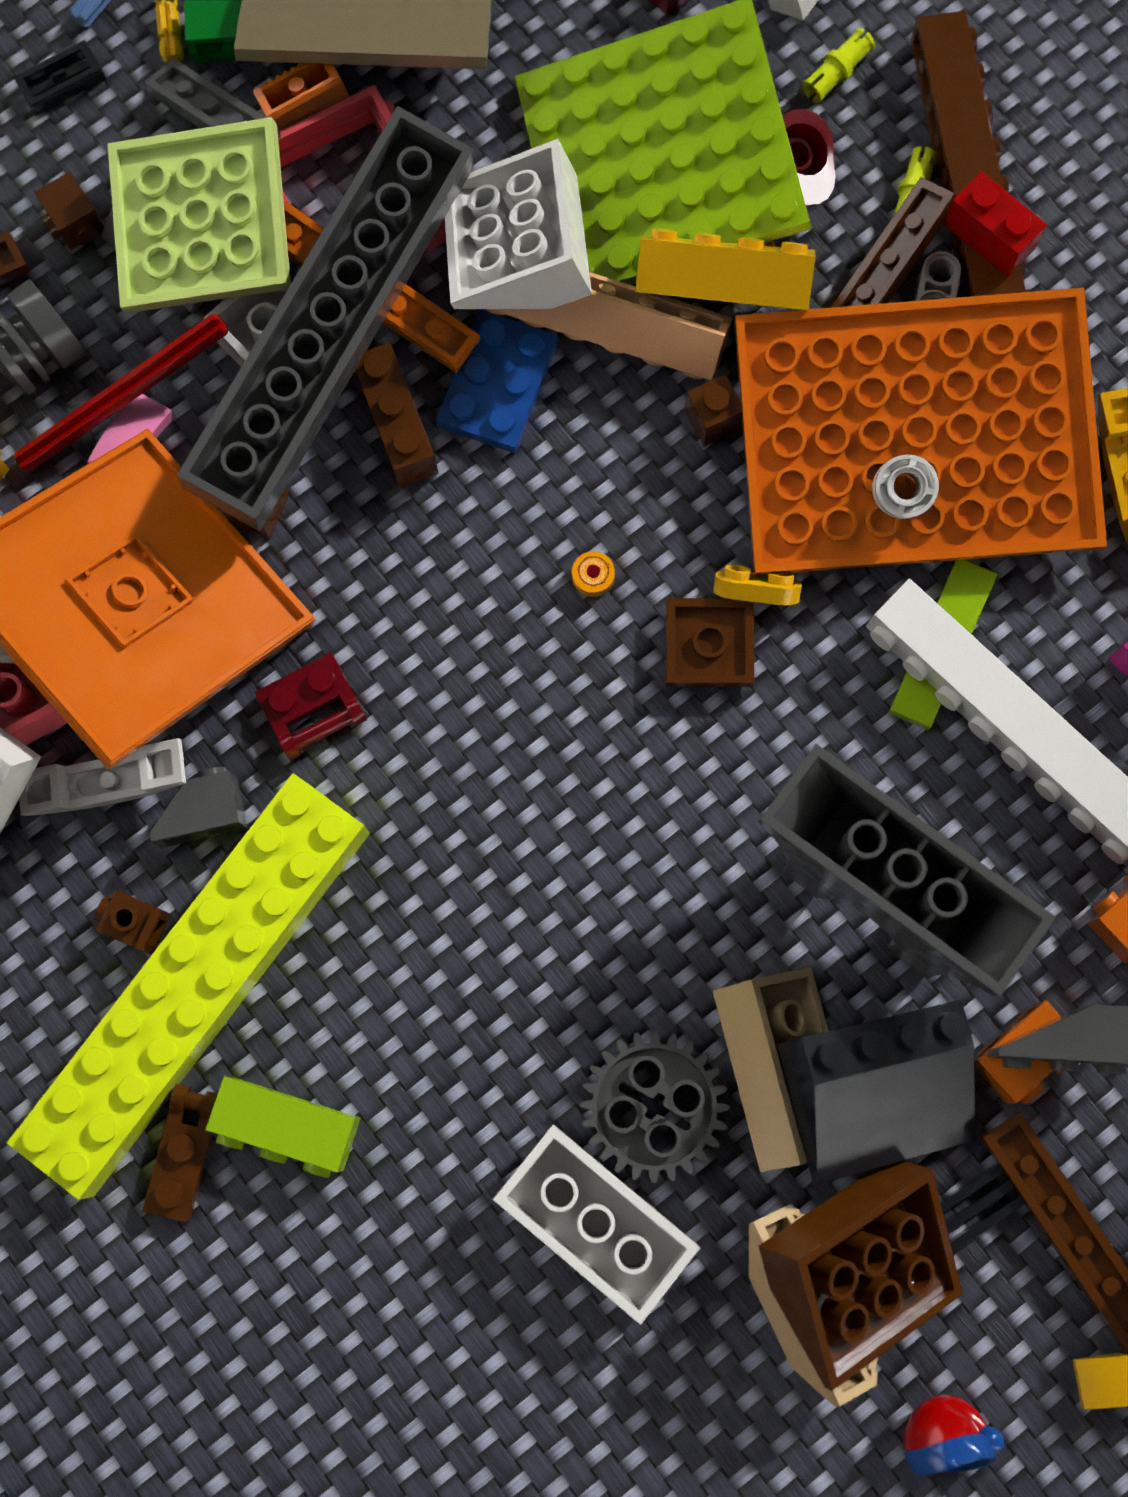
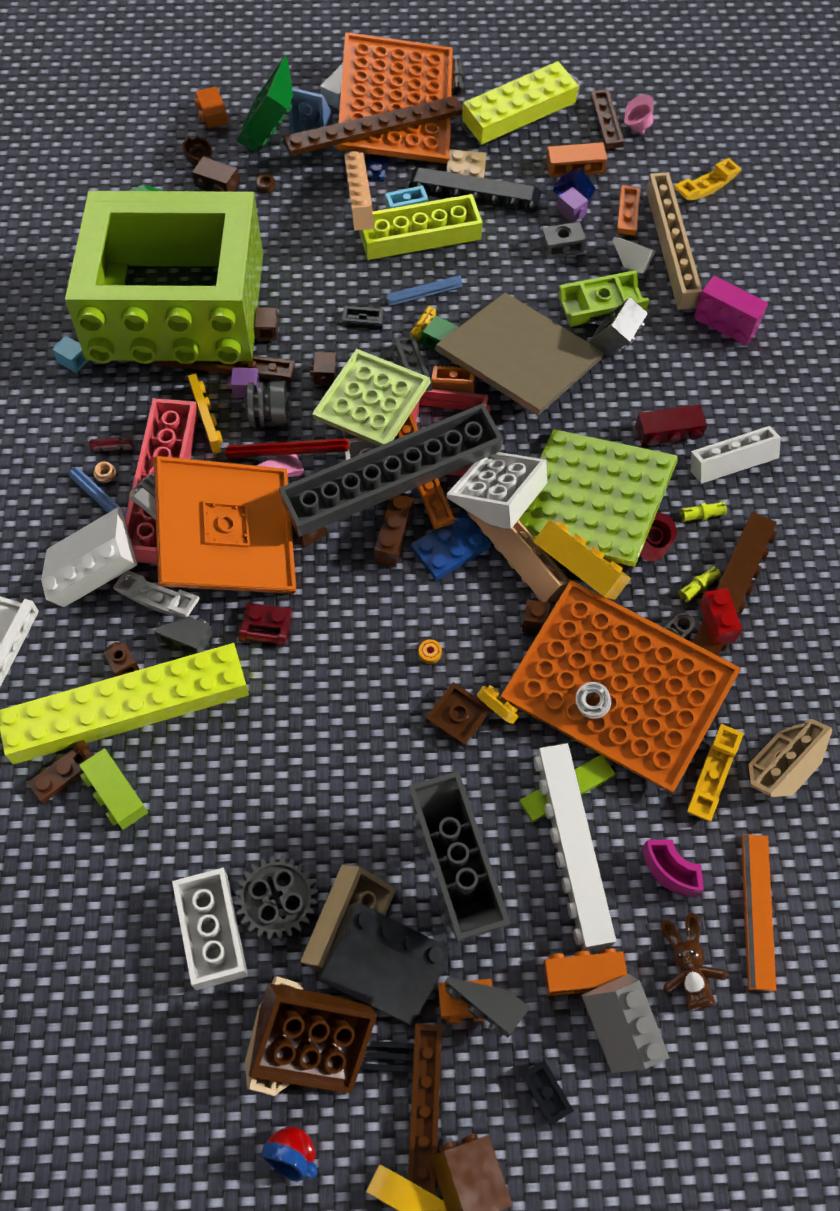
camera: 30 degrees right, 15 degrees down
reddish brown plate [831,177,956,308] -> none

